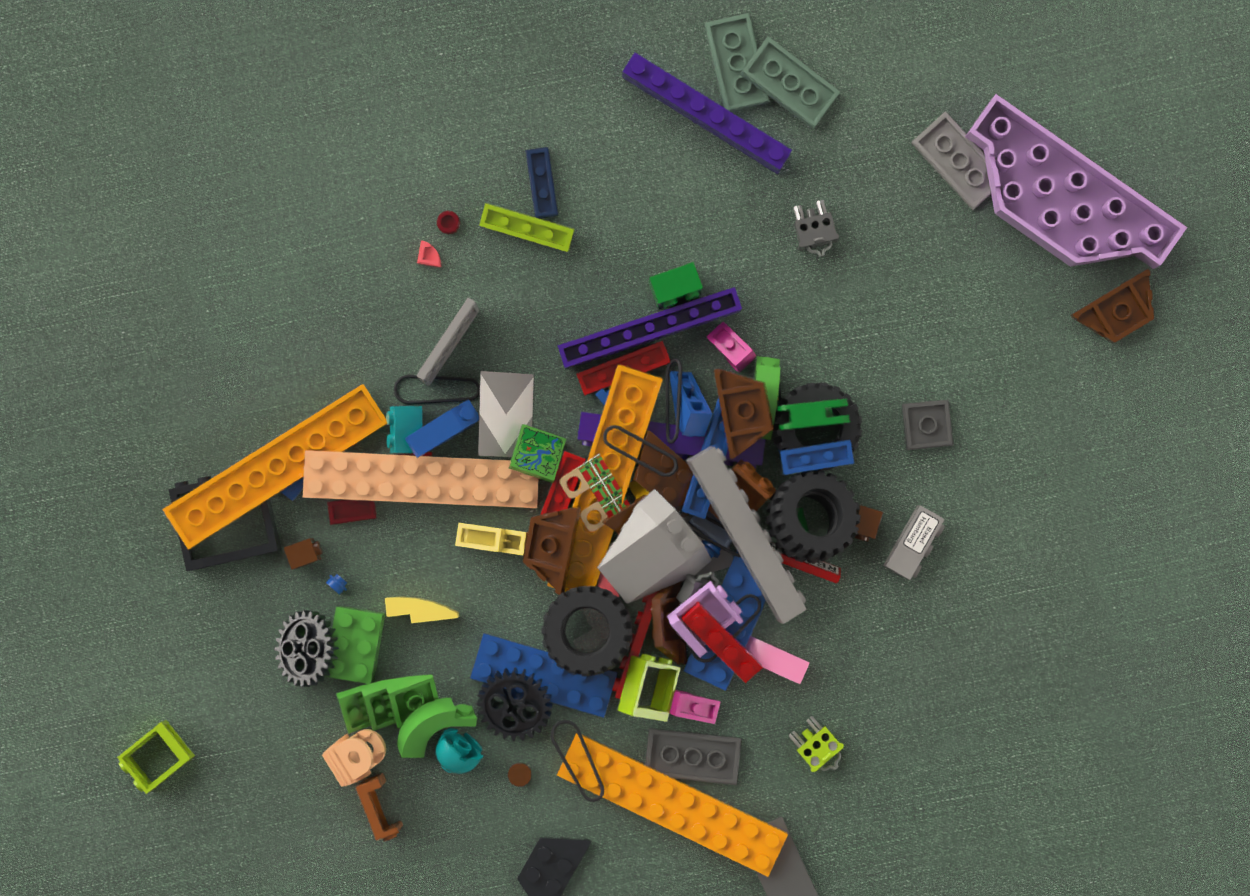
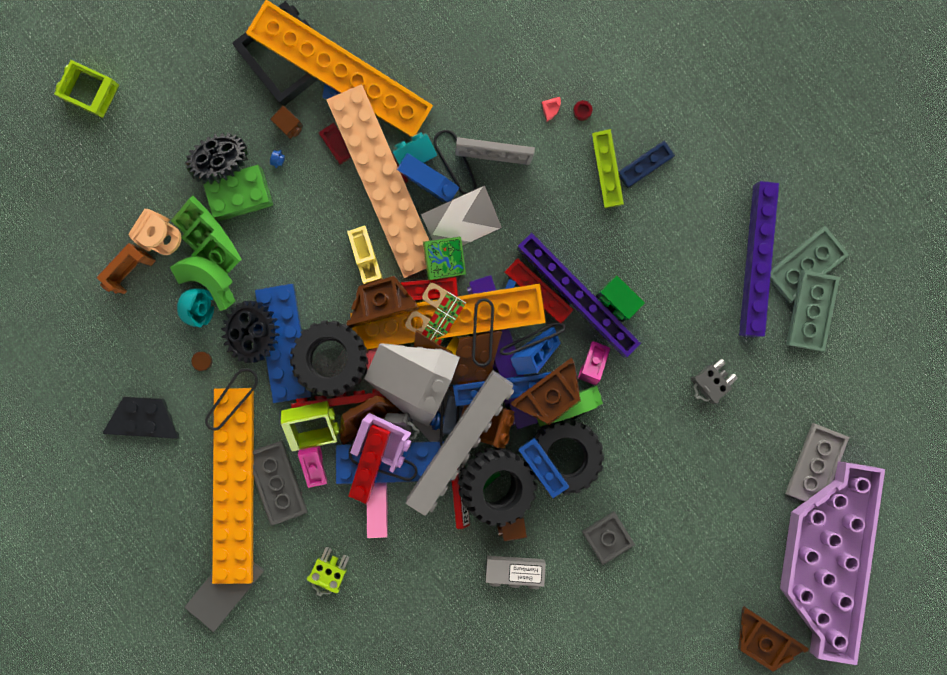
camera: 65 degrees right, 0 degrees up
light yellow slope [385,597,460,623] -> none
green piece [777,399,850,430] -> none

